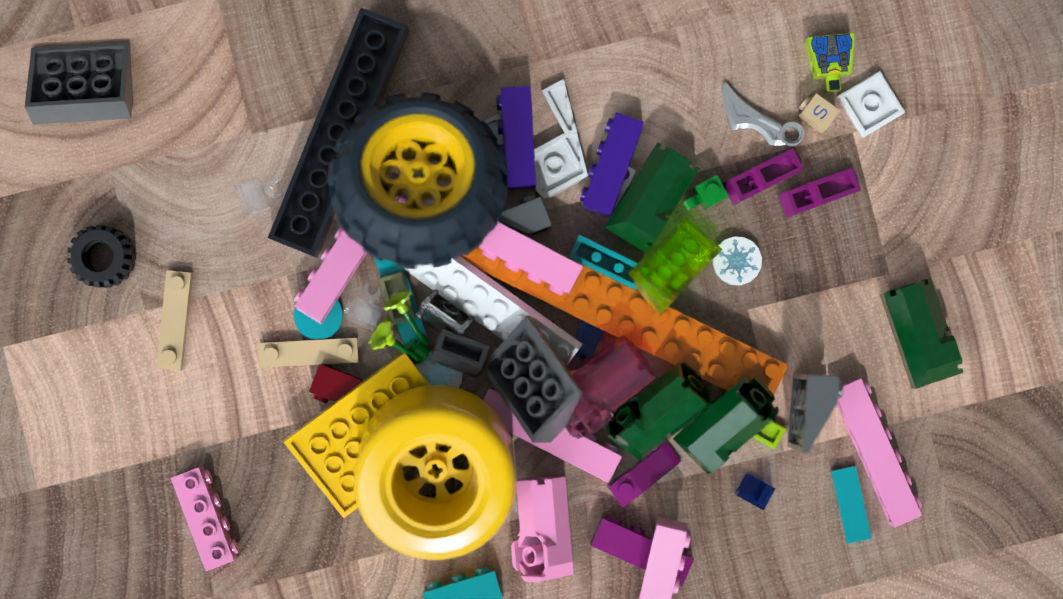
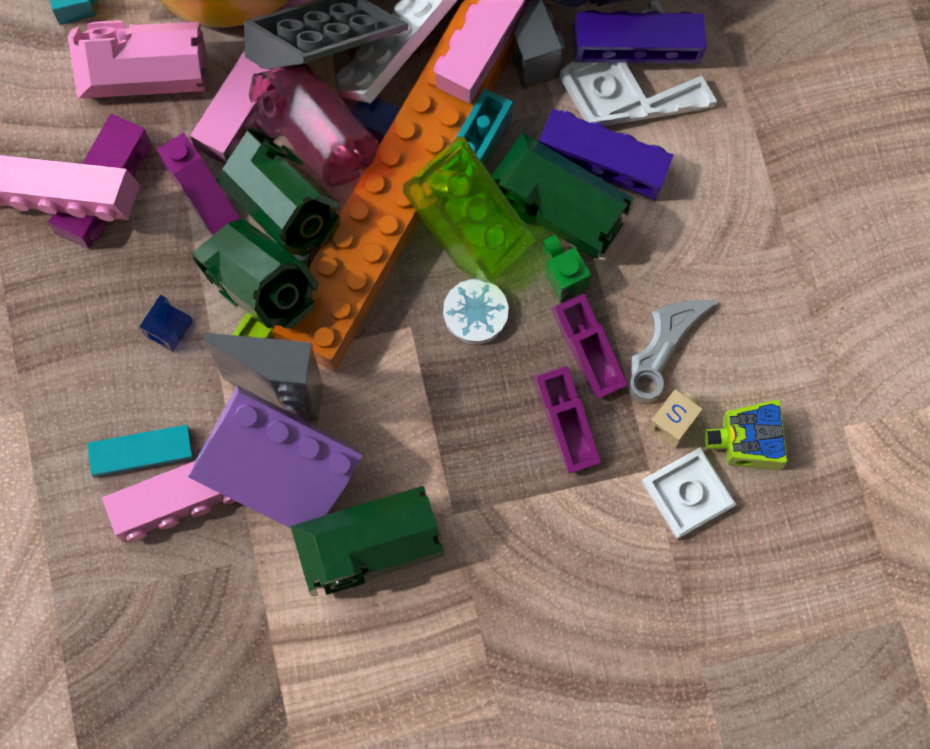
camera: 90 degrees right, 15 degrees down
none -> medium lavender slope [188,385,363,528]

